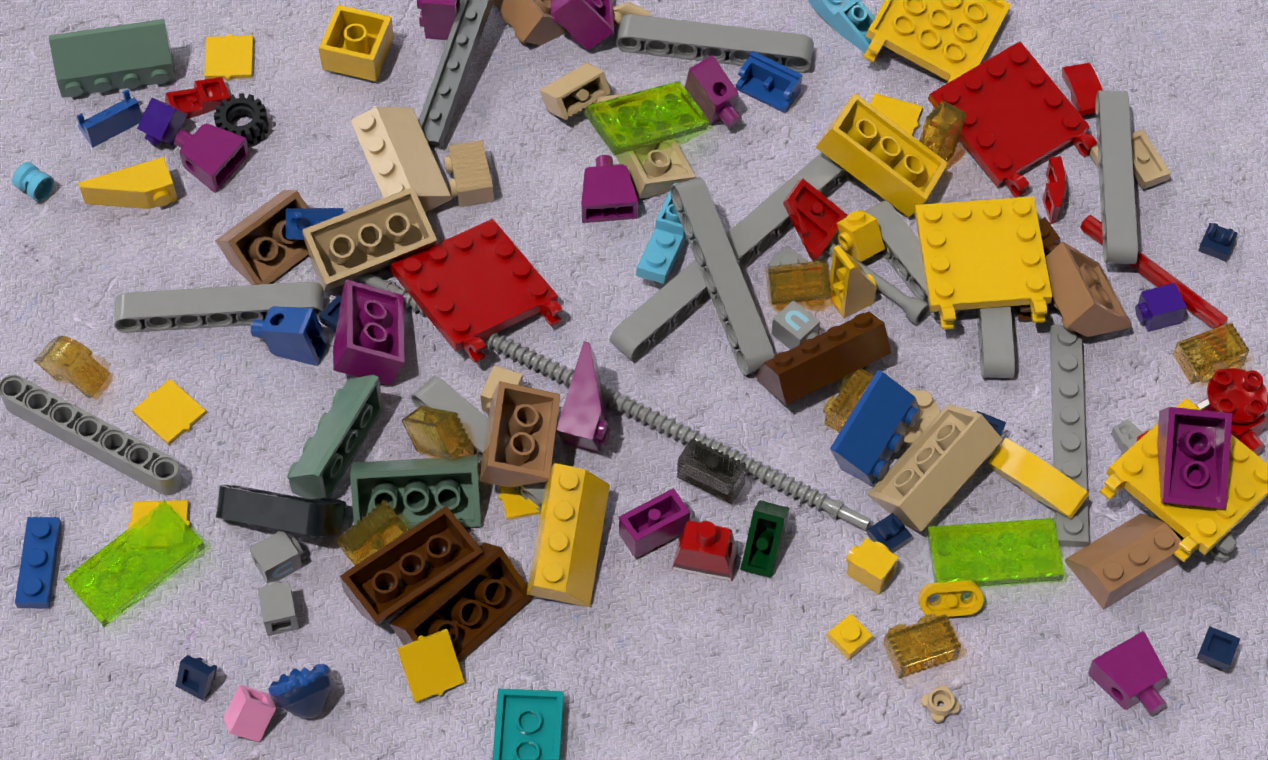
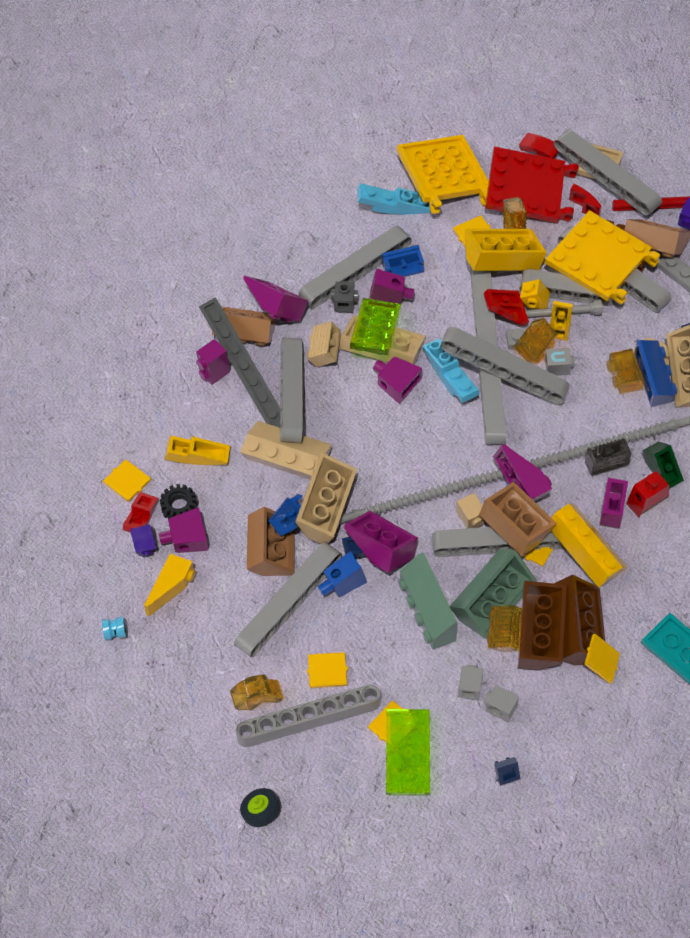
camera: 45 degrees left, 0 degrees up
blue plate [15,517,61,609] -> none
sand green slope [49,19,176,98] -> none
blue hinge [76,89,142,148] -> none
black beam [216,484,346,536] -> none
bright pink panel [223,685,276,742] -> none
dark blue hair [268,664,334,718] -> none
yellow brick [319,5,394,81] -> none
red plate [391,218,563,363] -> none
clear yellow brick [402,406,471,459] -> none
tan brick [444,140,494,207] -> none
tan arm [613,2,651,27] -> none
reddish brown slope [756,311,891,405] -> none
dark blue tile [1198,223,1238,262] -> none
none -> yellow slope [164,435,230,465]
none -> light grey beam [280,337,303,443]
none -> dark grey brick [331,281,358,312]

